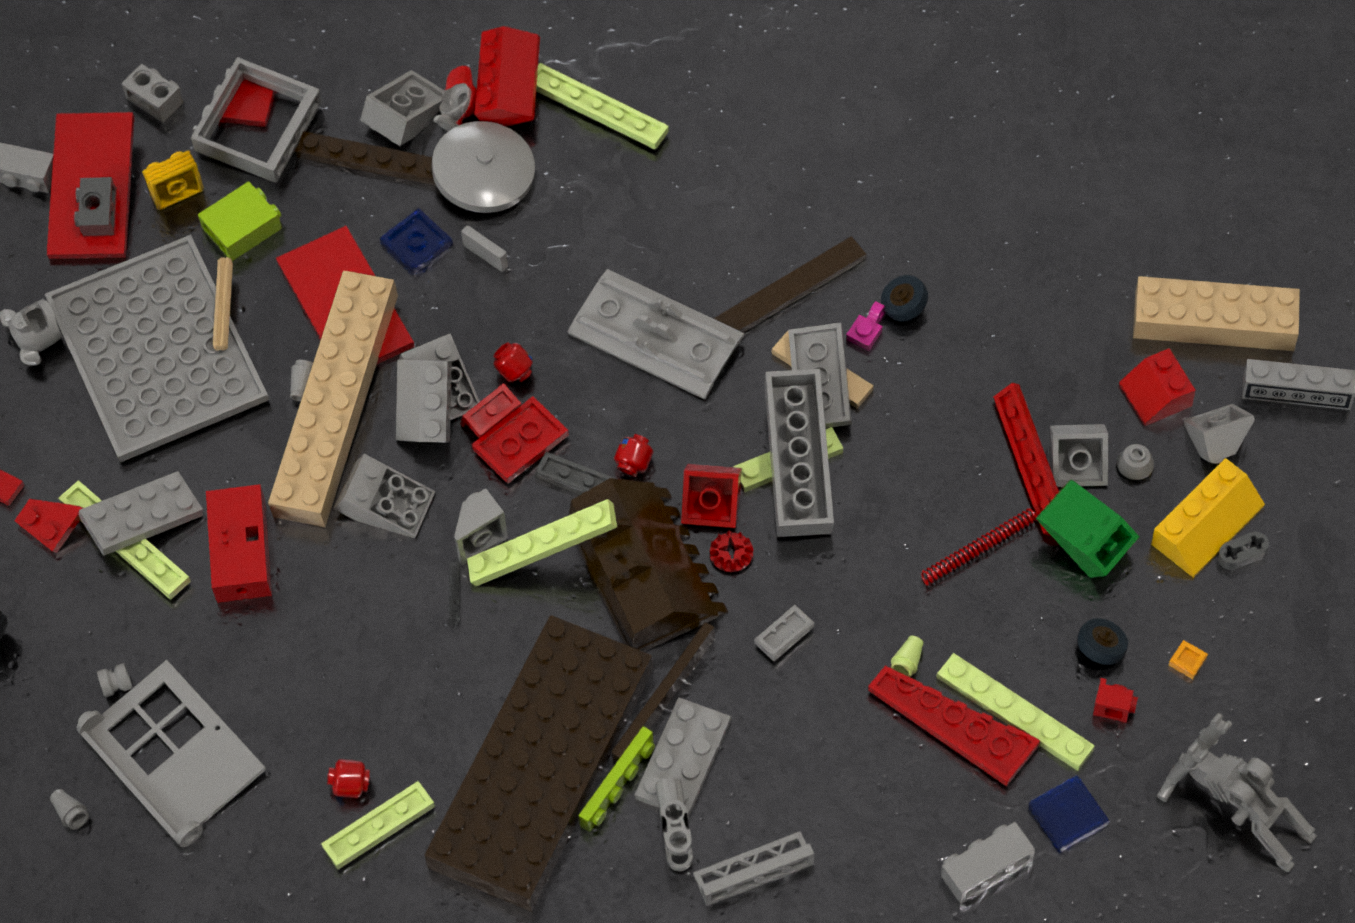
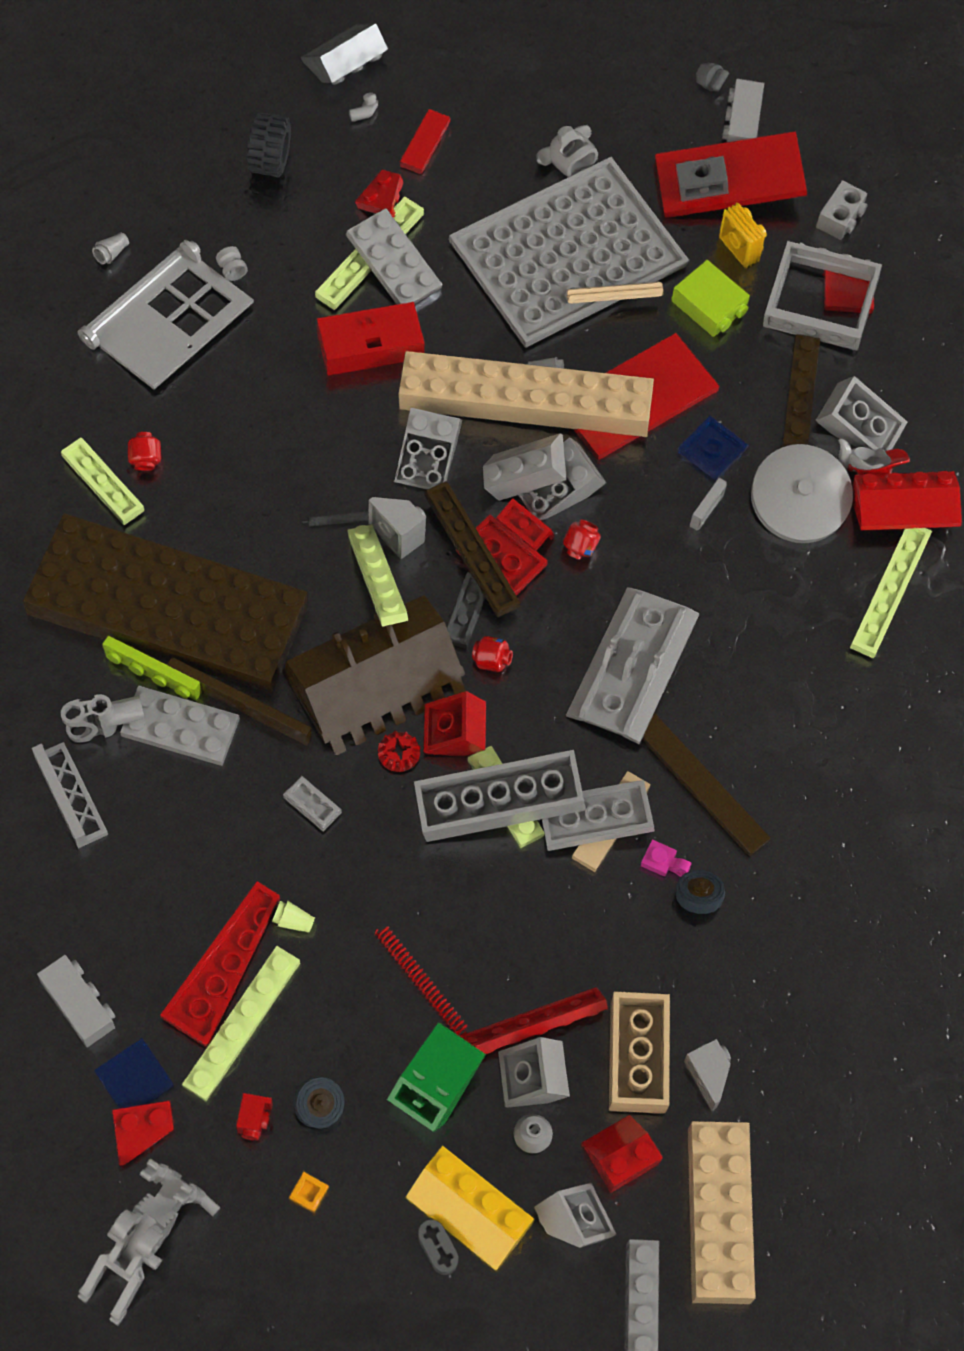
camera: 75 degrees right, 5 degrees up
none -> red wing [112,1101,174,1166]
none -> dark brown tile [424,481,521,618]
none -> tan brick [609,992,670,1114]
none -> light grey slope [684,1039,731,1110]

